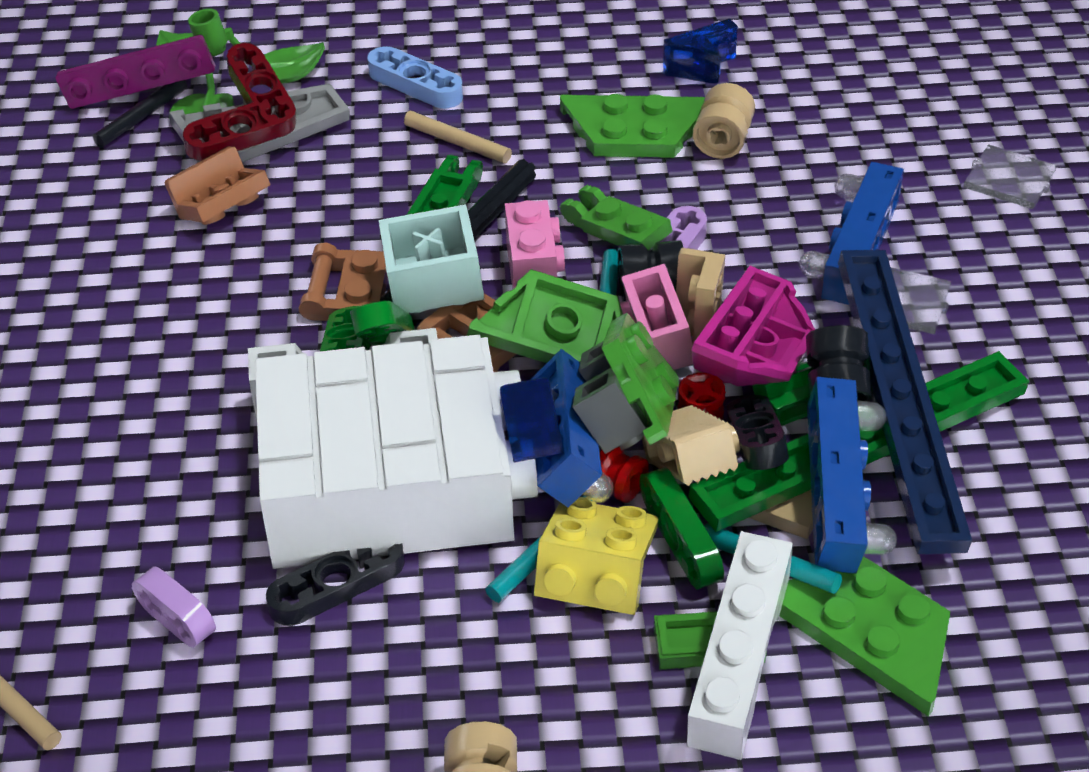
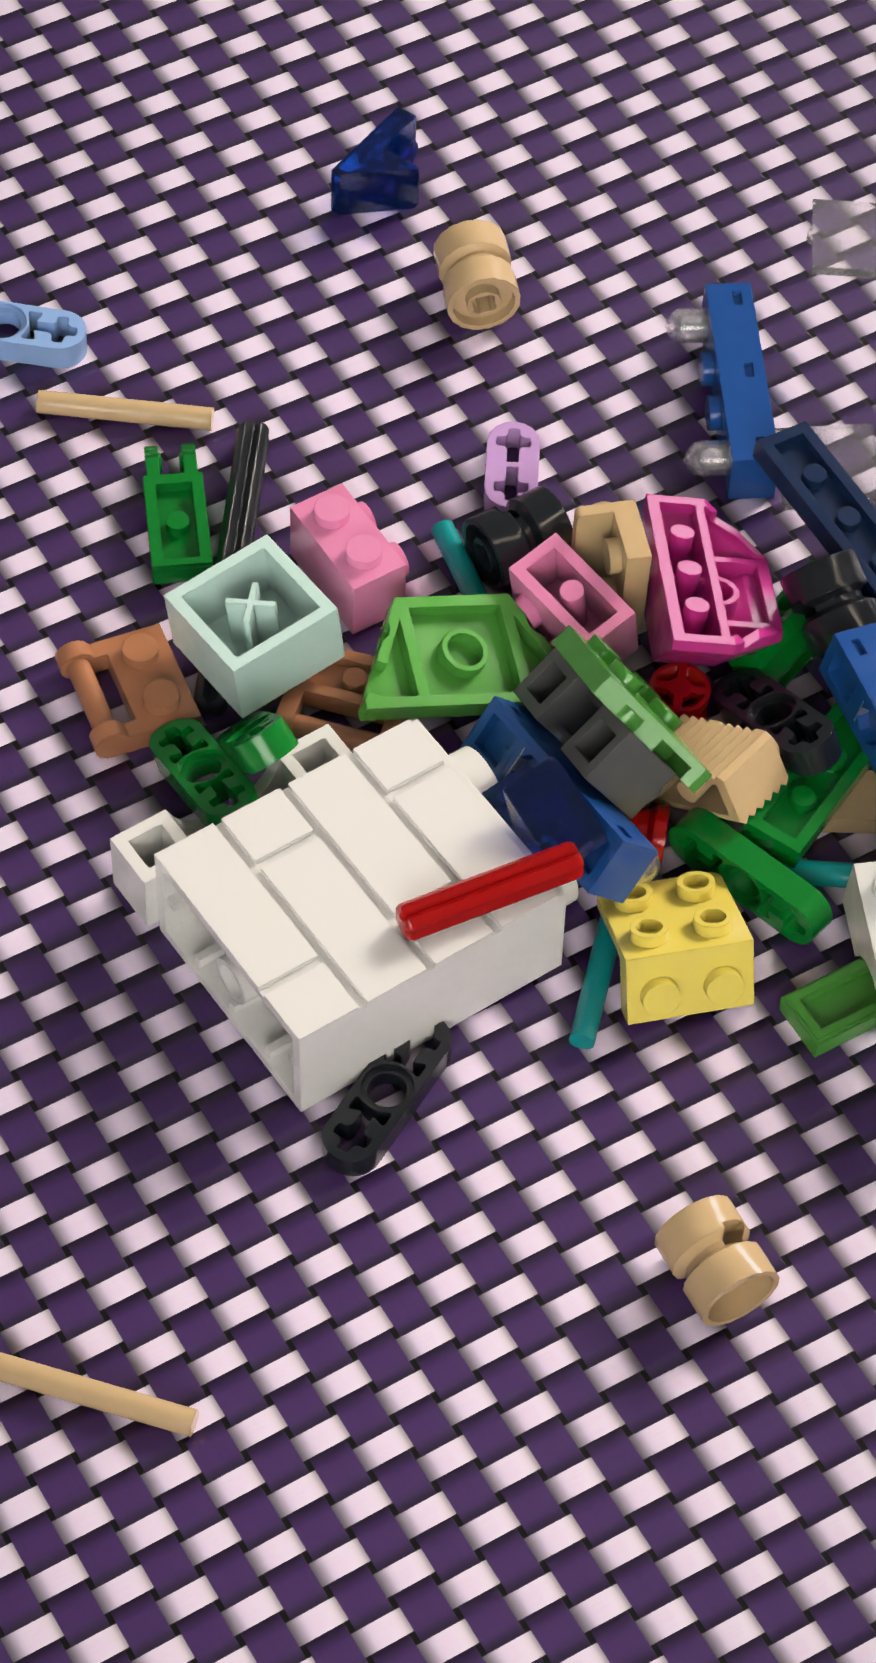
camera: 30 degrees left, 10 degrees up
lavender beam [132,567,216,648] -> none
bright green wing [560,94,705,158] -> none
bright green hinge [560,184,673,250] -> none
none -> red axle [396,841,584,941]

